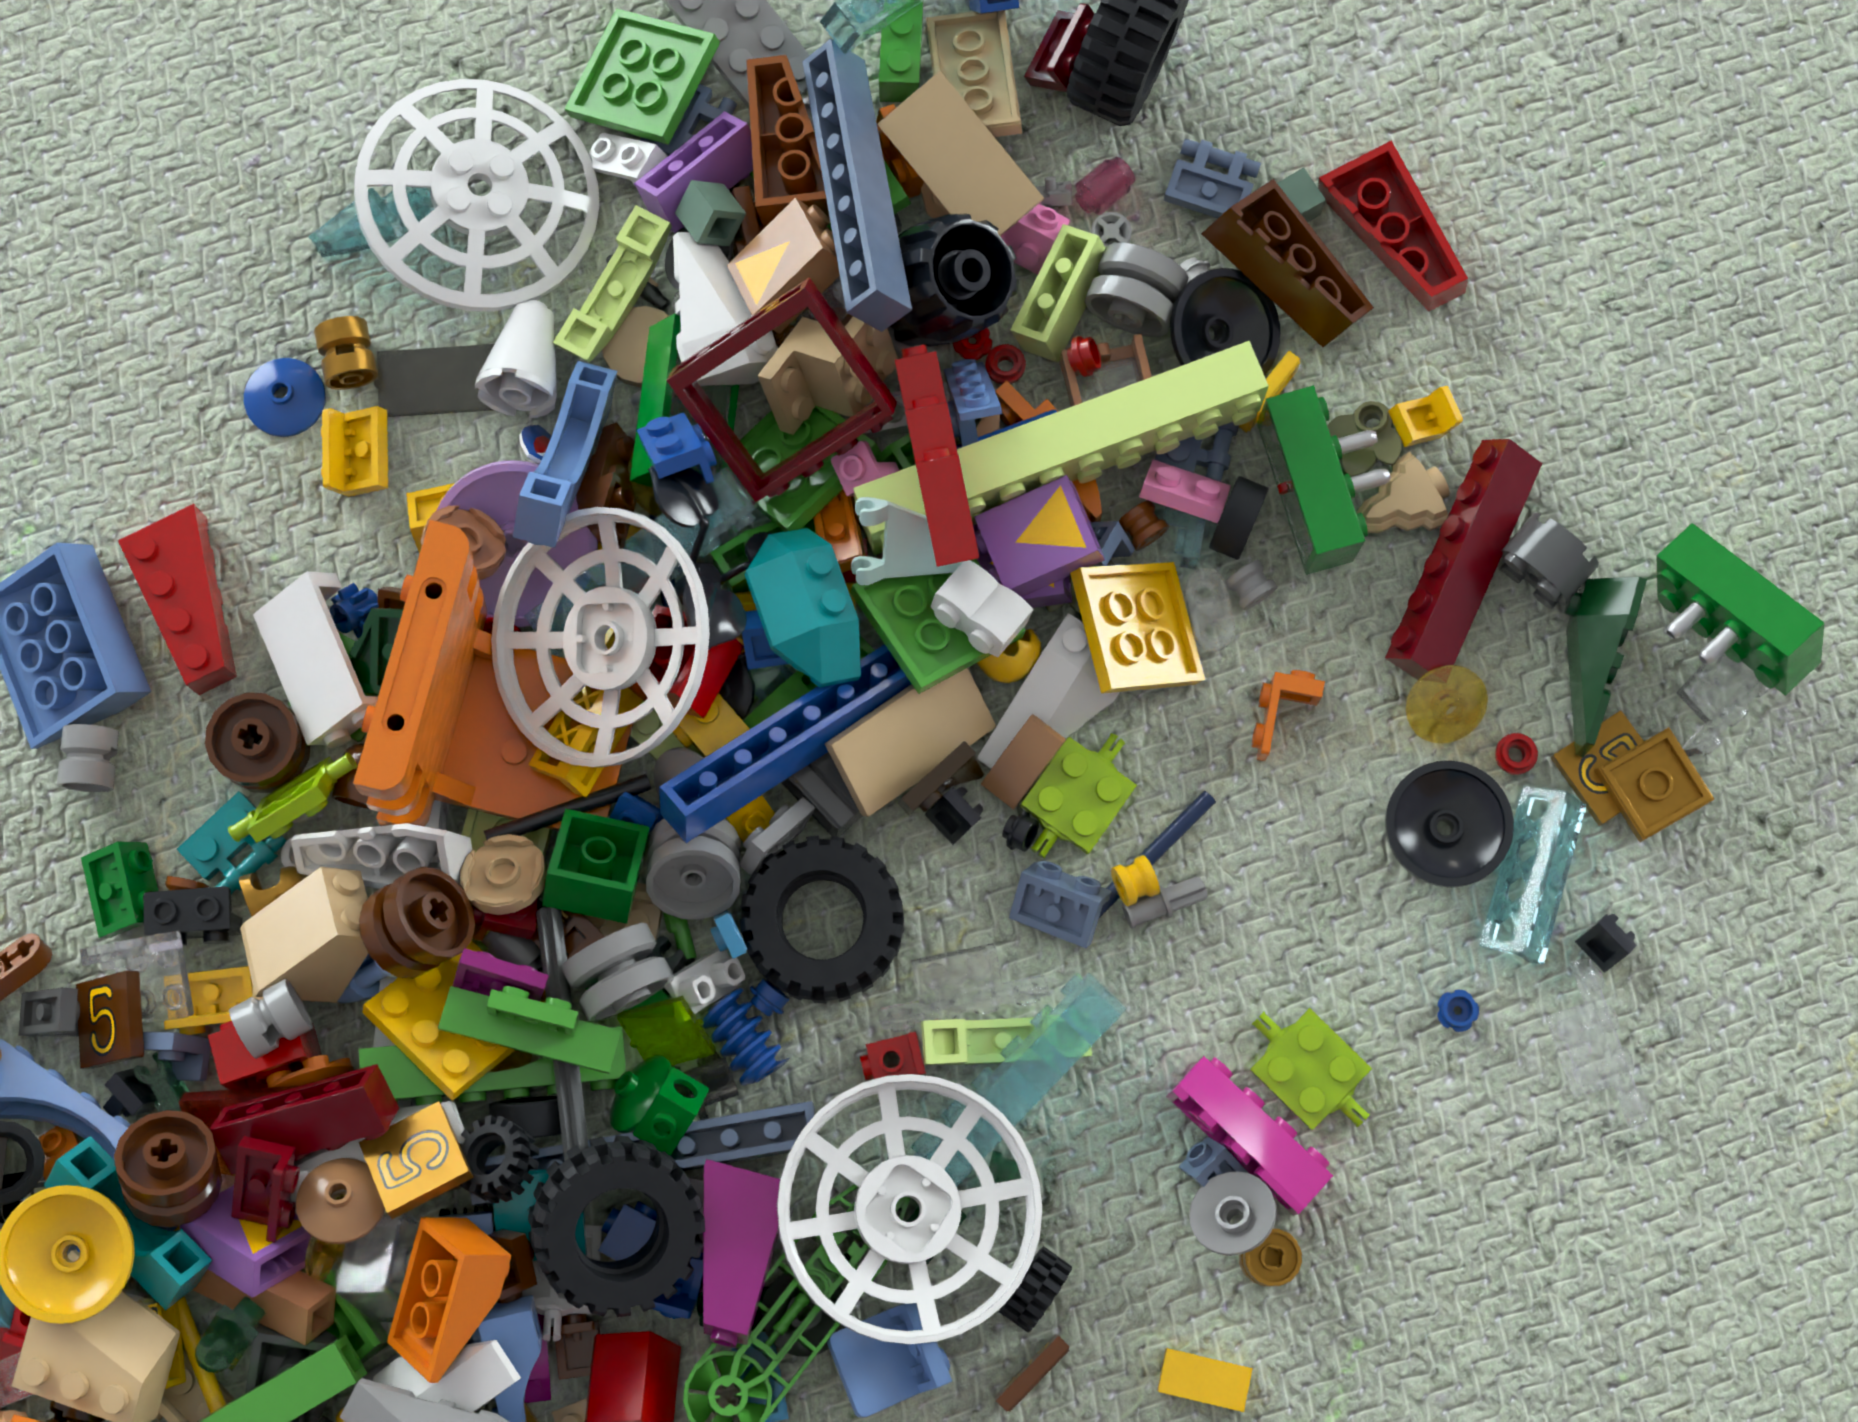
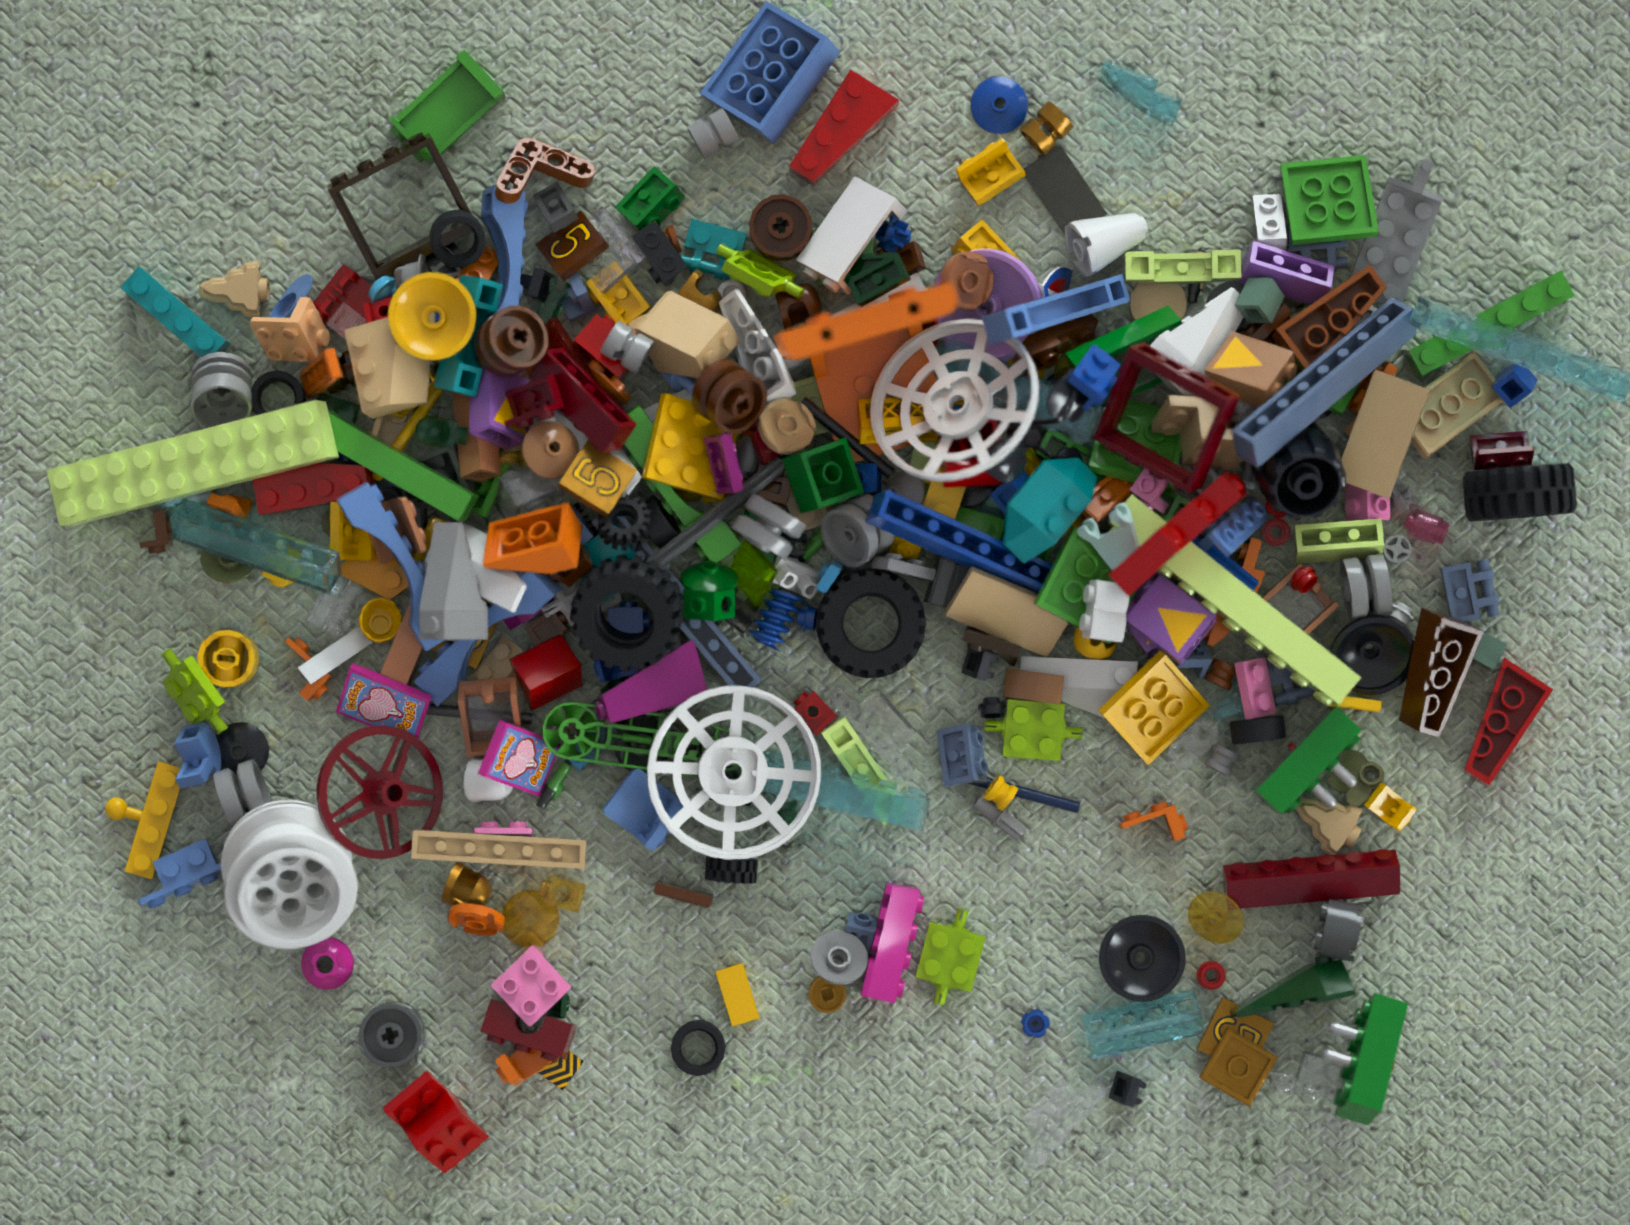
camera: 60 degrees right, 10 degrees up
white dish [354,79,599,312] -> none
bright green bracket [438,986,621,1074] -> none

